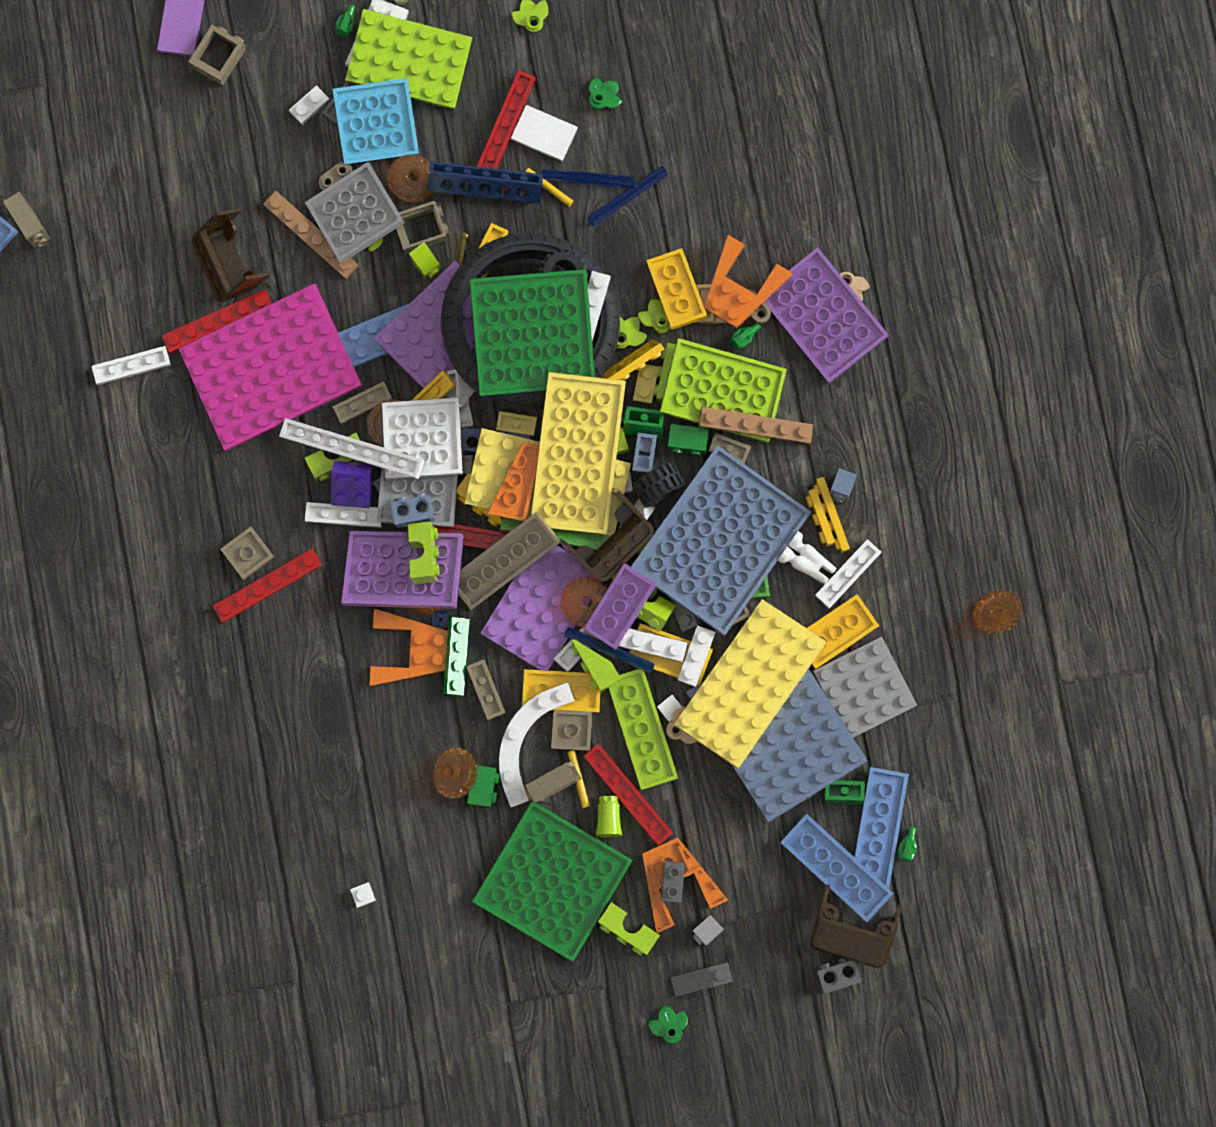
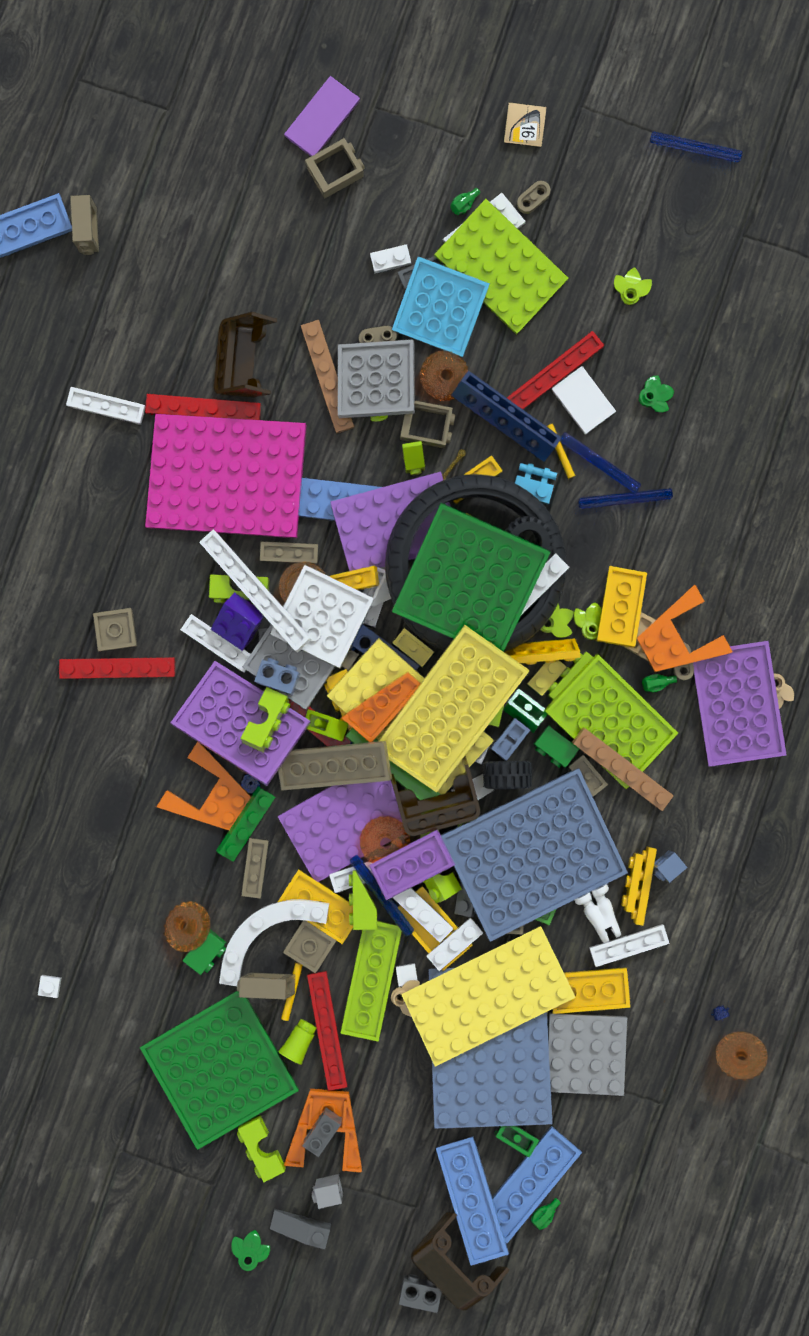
camera: 25 degrees right, 5 degrees up
none -> lime slope [305,709,348,741]
none -> medium azure plate [515,463,557,505]
none -> clear blue plate [711,1005,730,1021]

